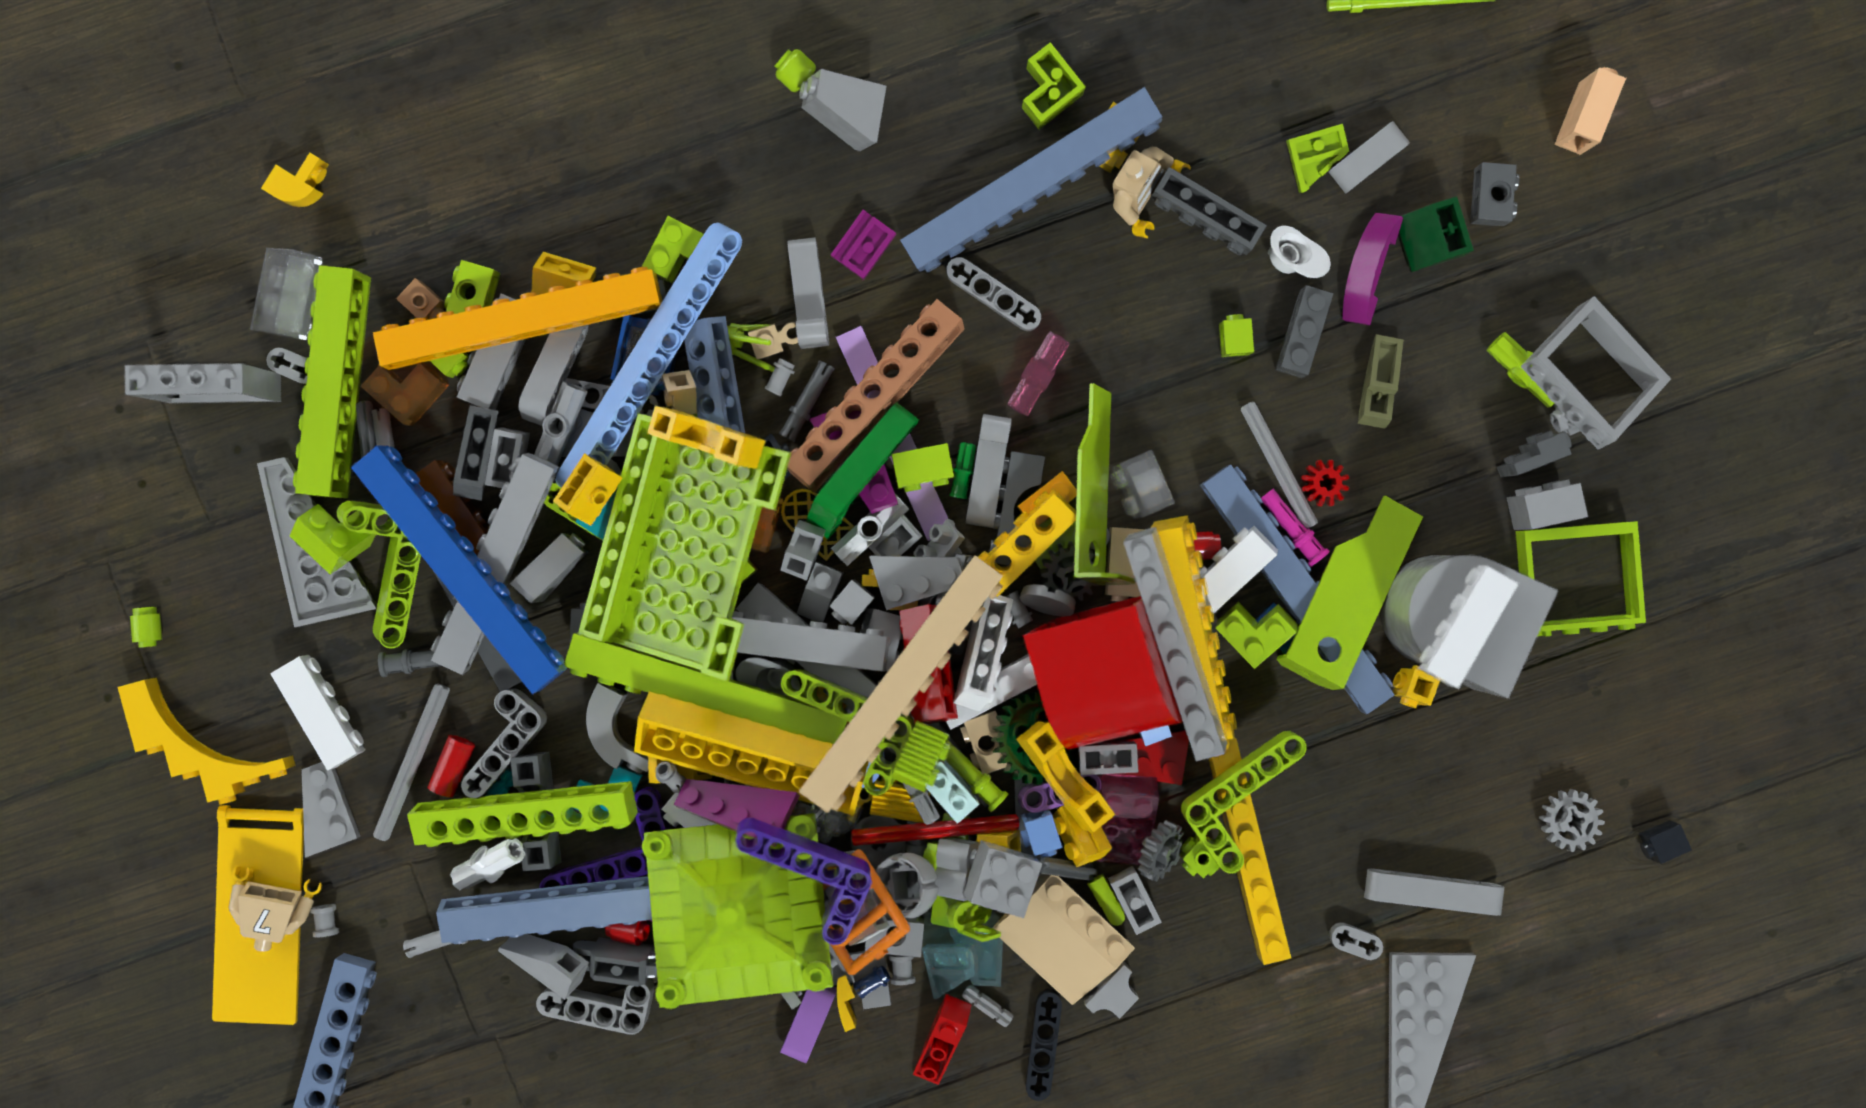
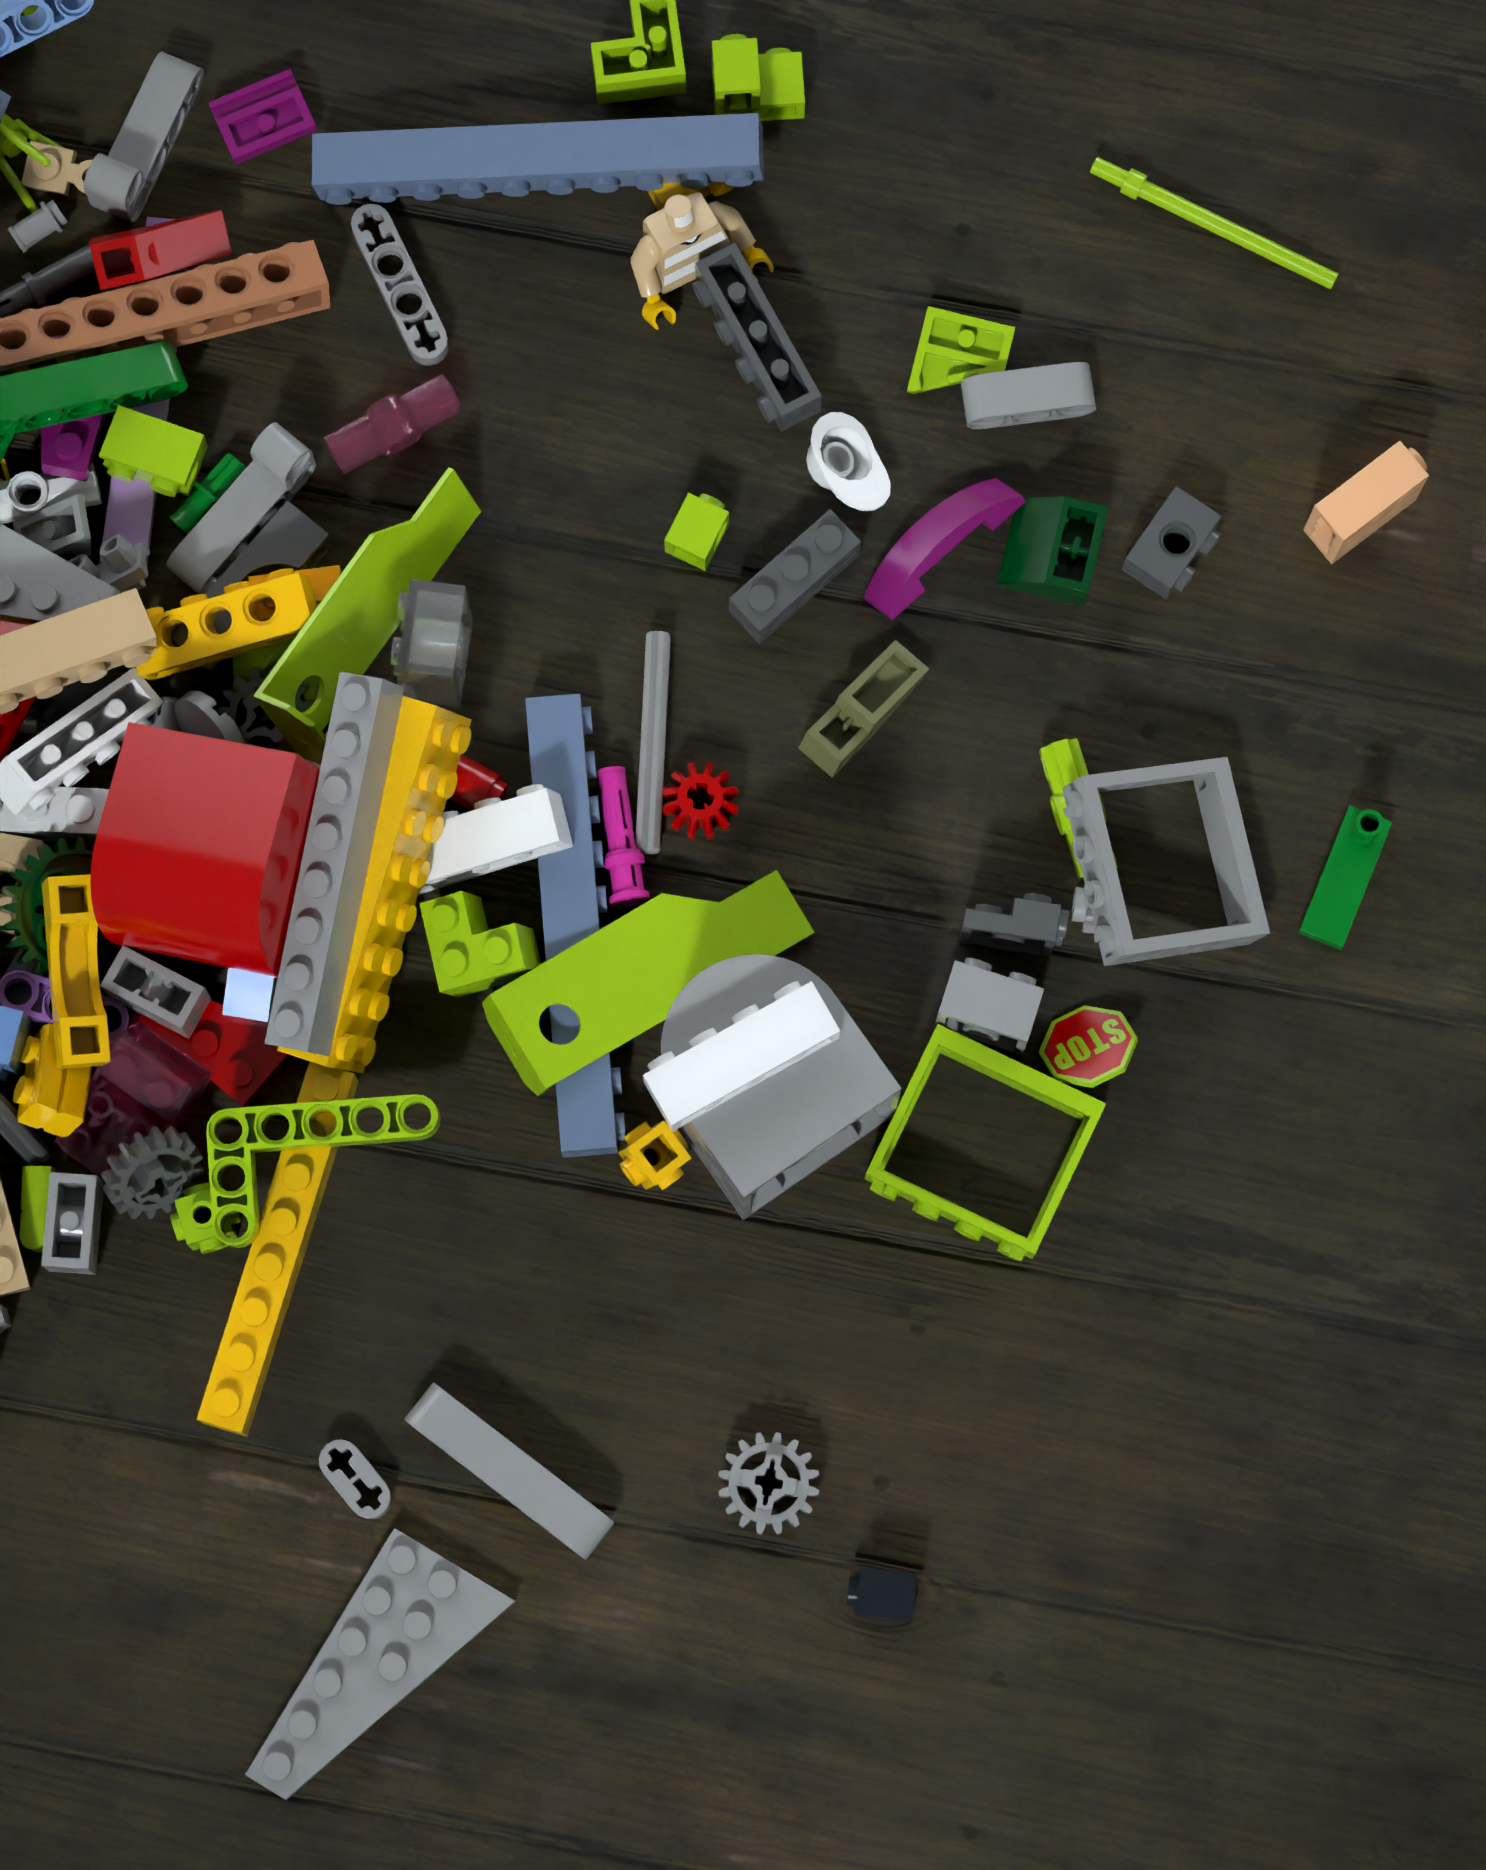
camera: 20 degrees right, 10 degrees down
none -> red slope [89,209,232,290]
none -> lime brick [712,34,805,121]
none -> piece [1039,1005,1138,1088]
none -> green piece [1298,805,1392,950]

